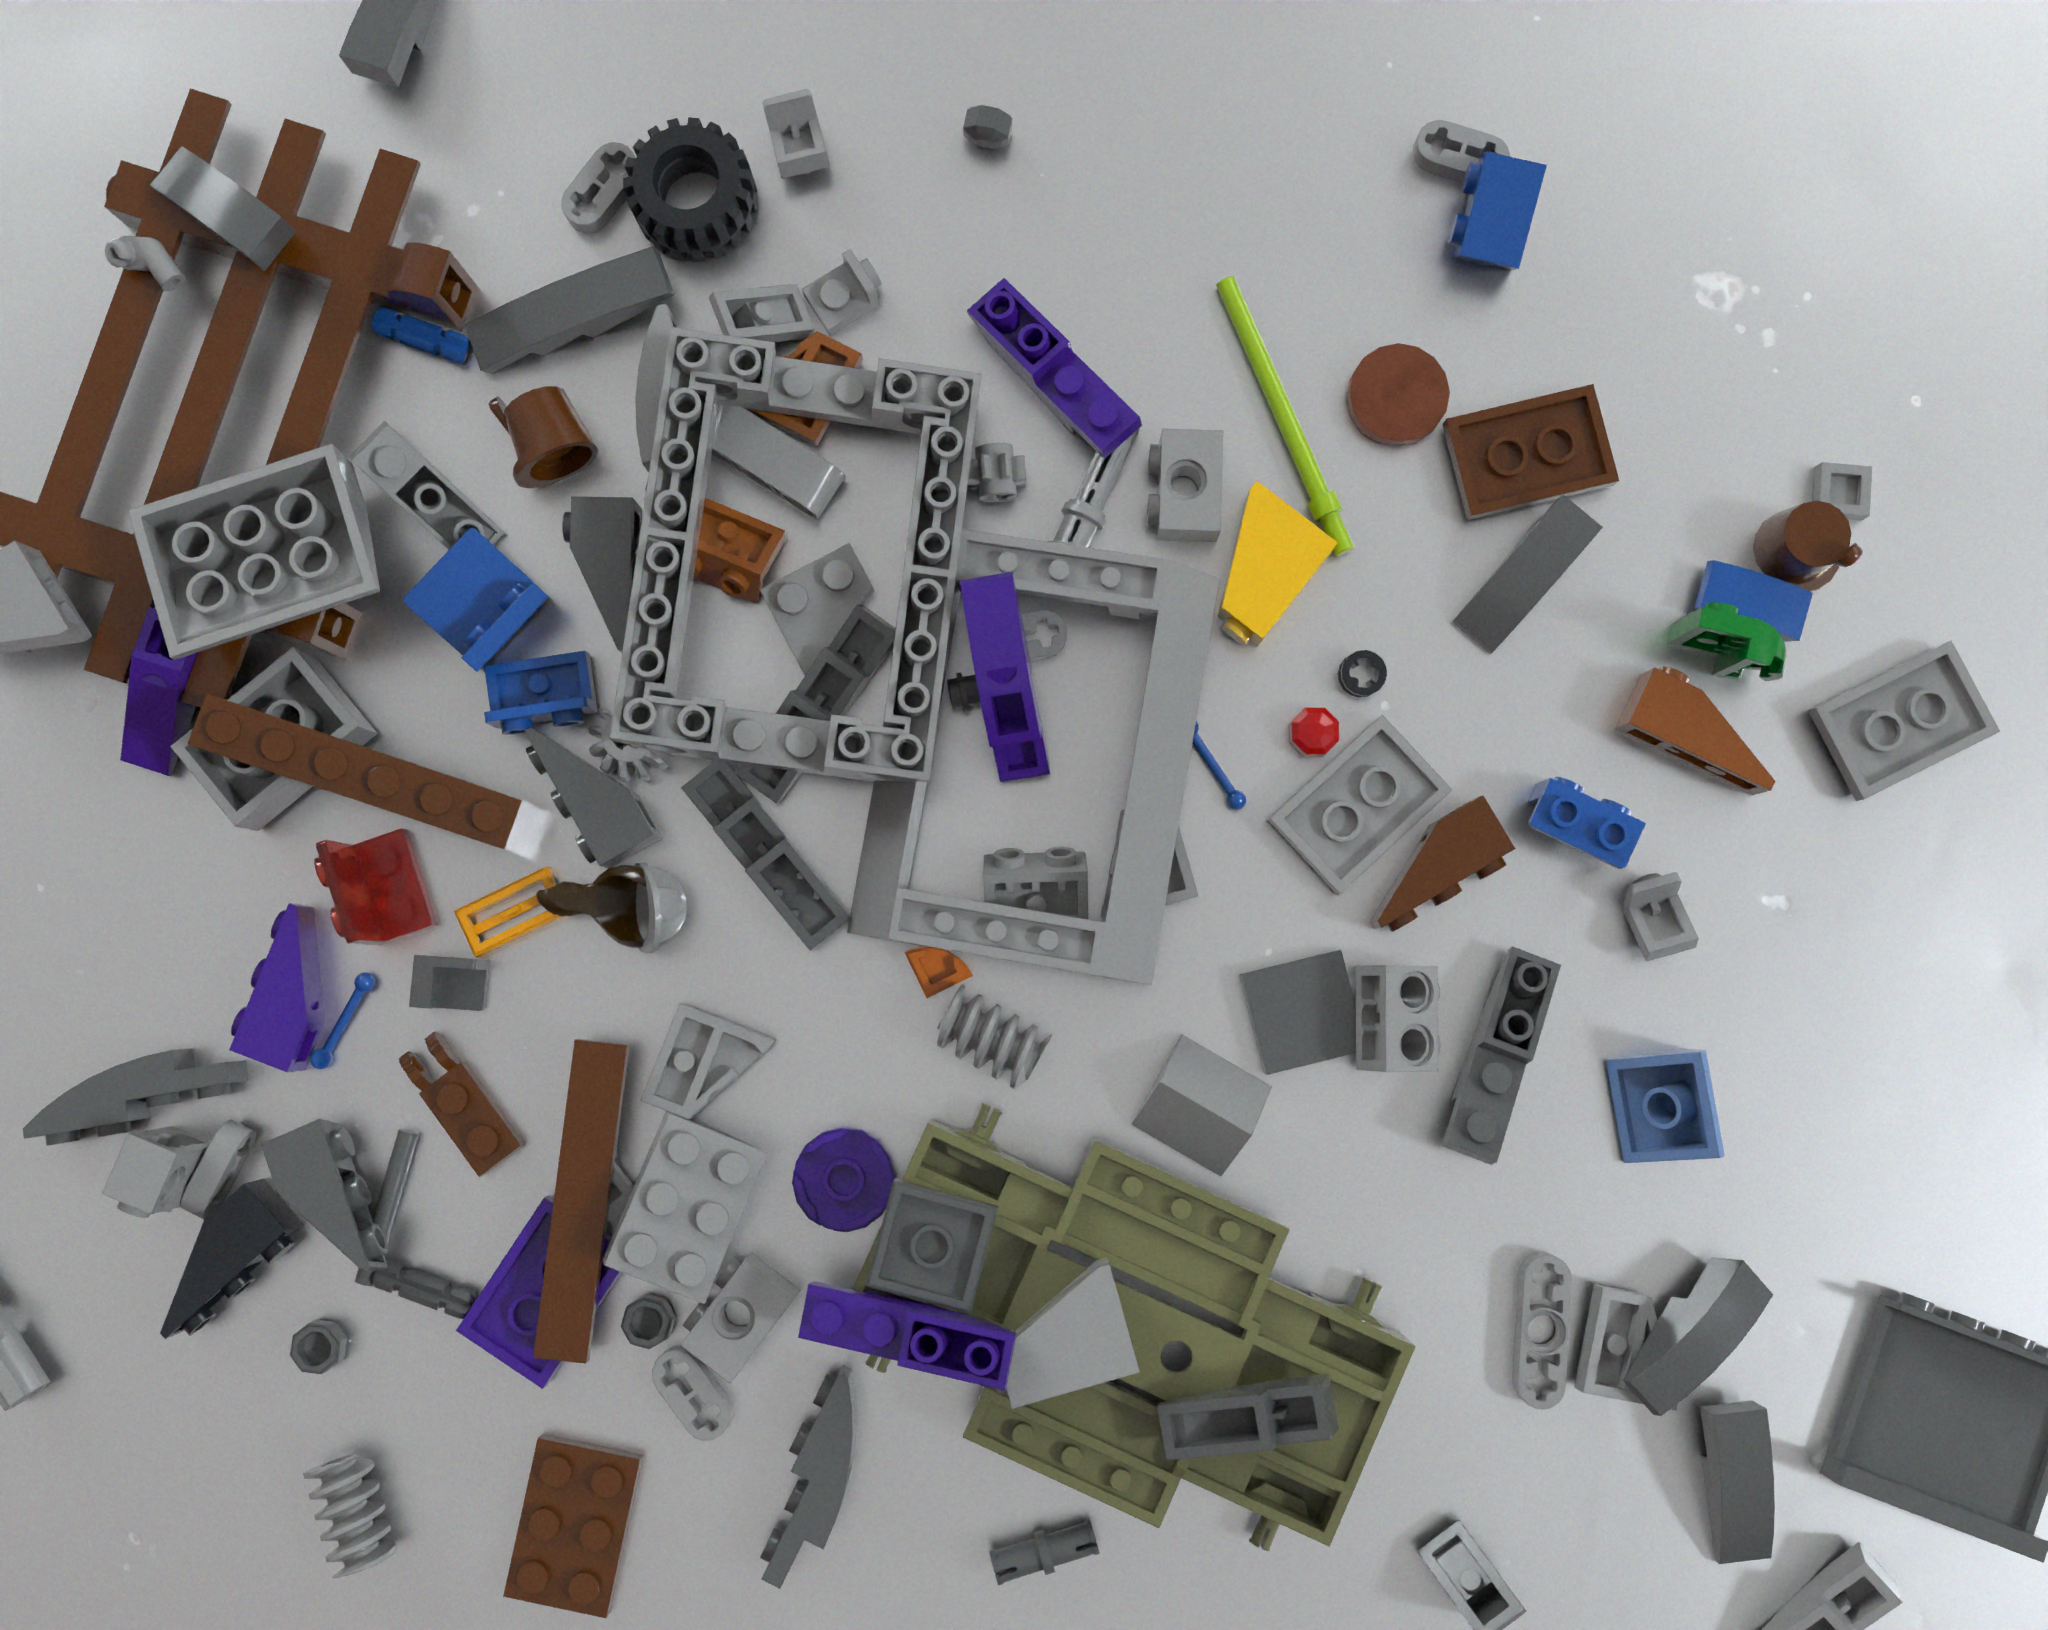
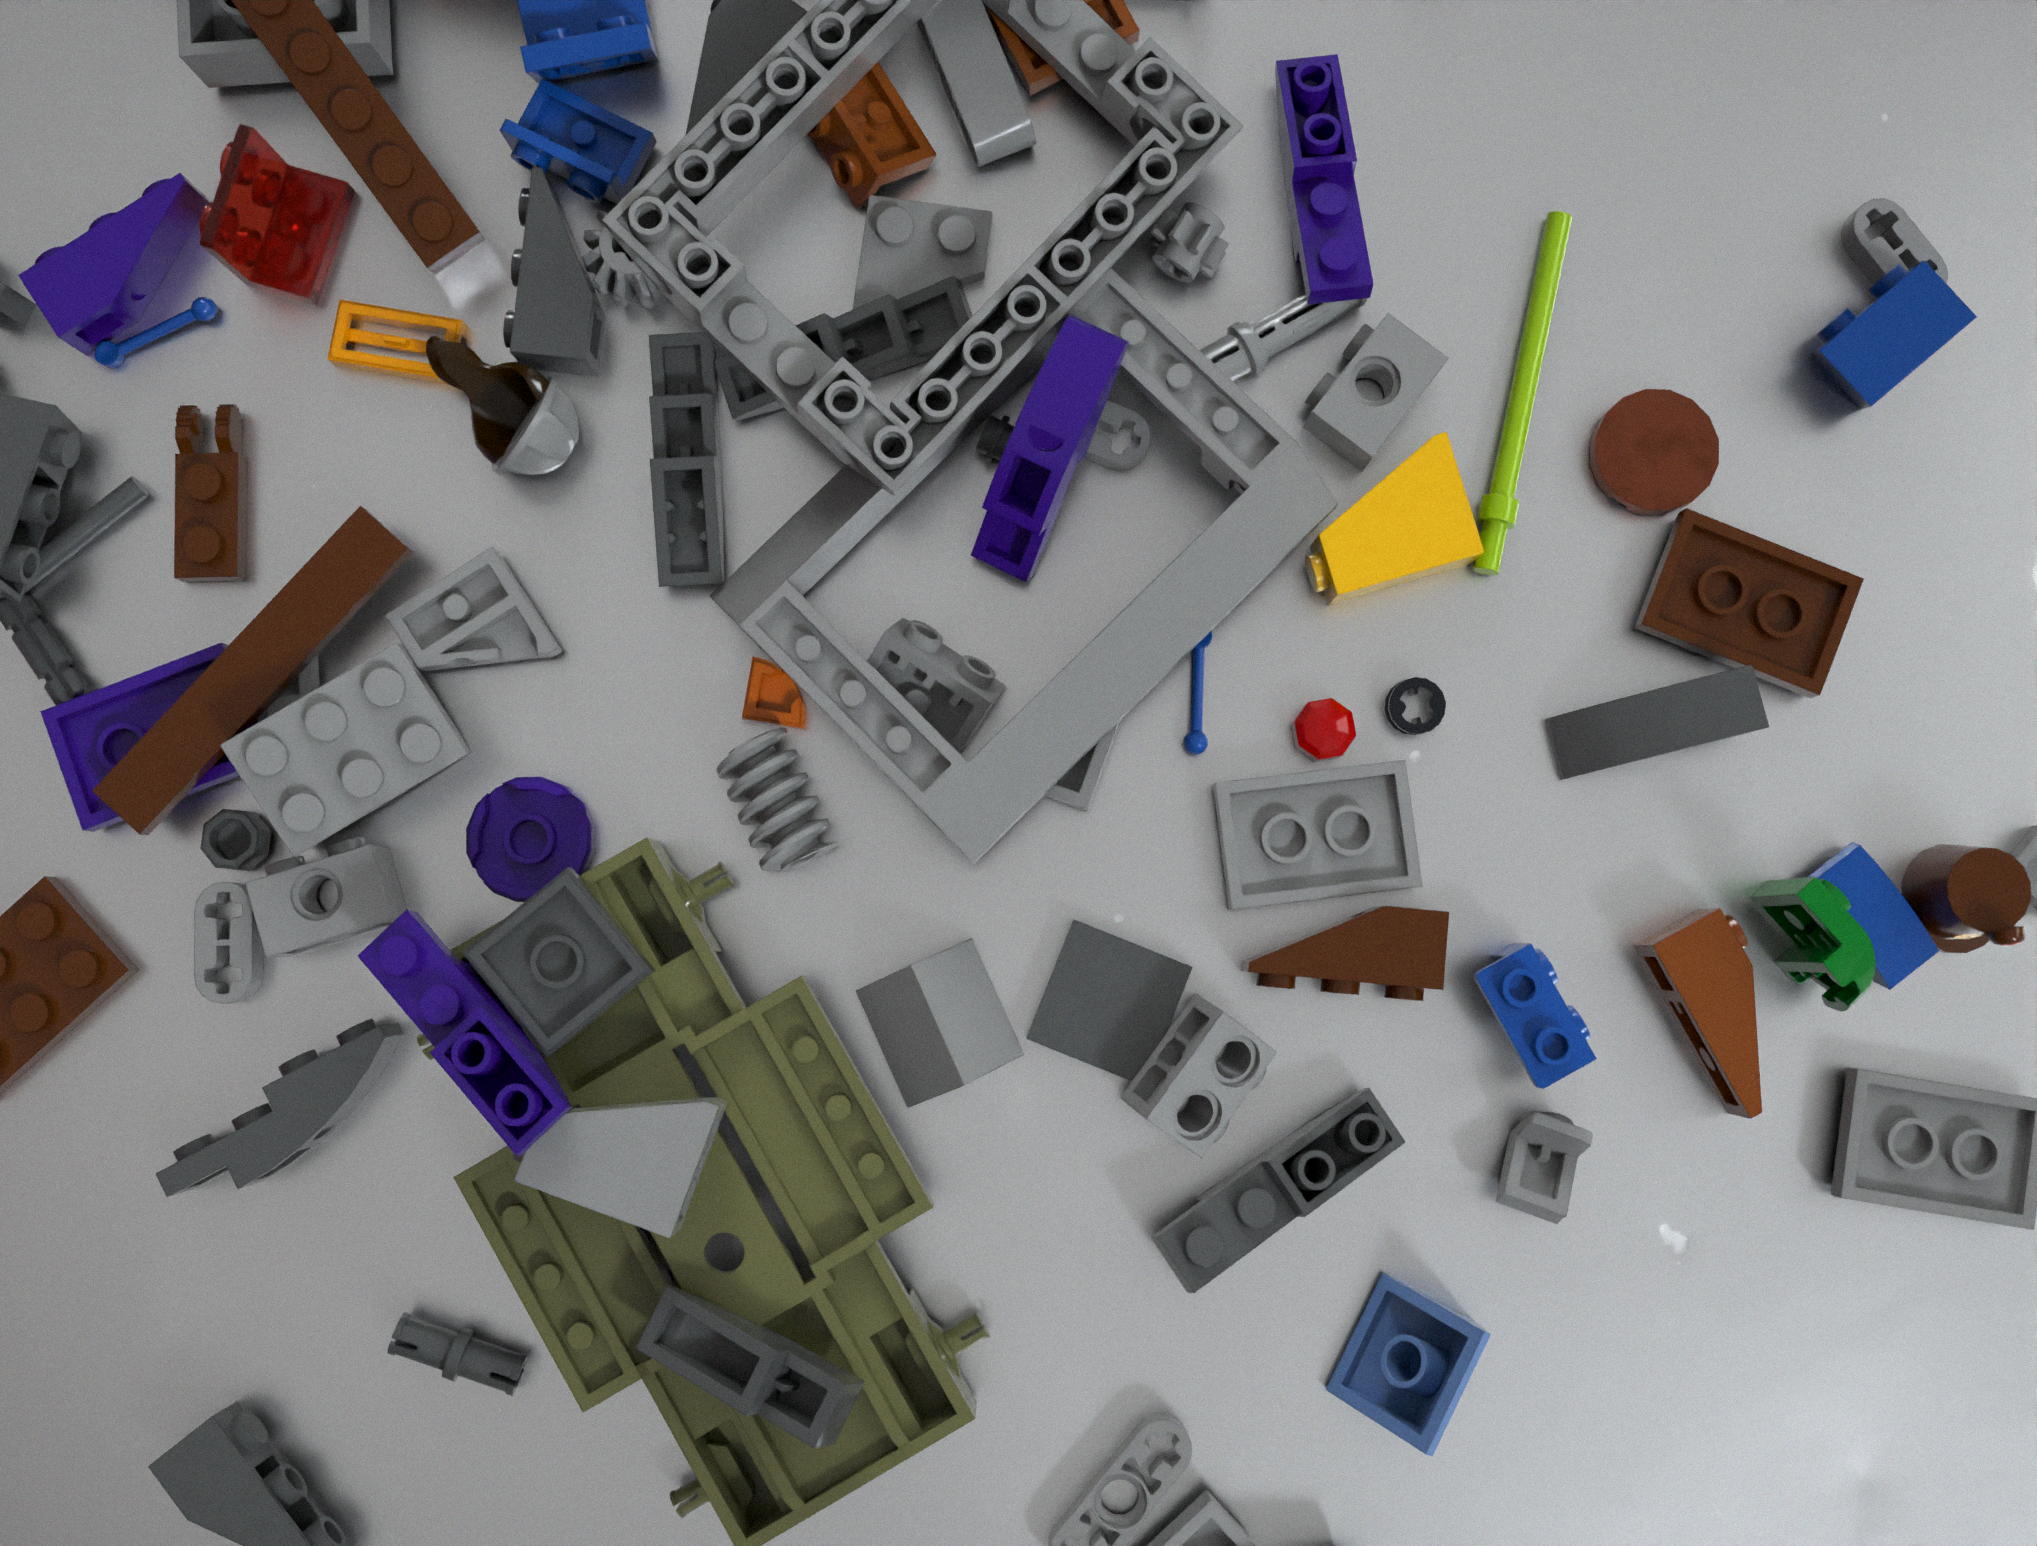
camera: 30 degrees right, 0 degrees up
dark grey panel [409,955,490,1011] -> none

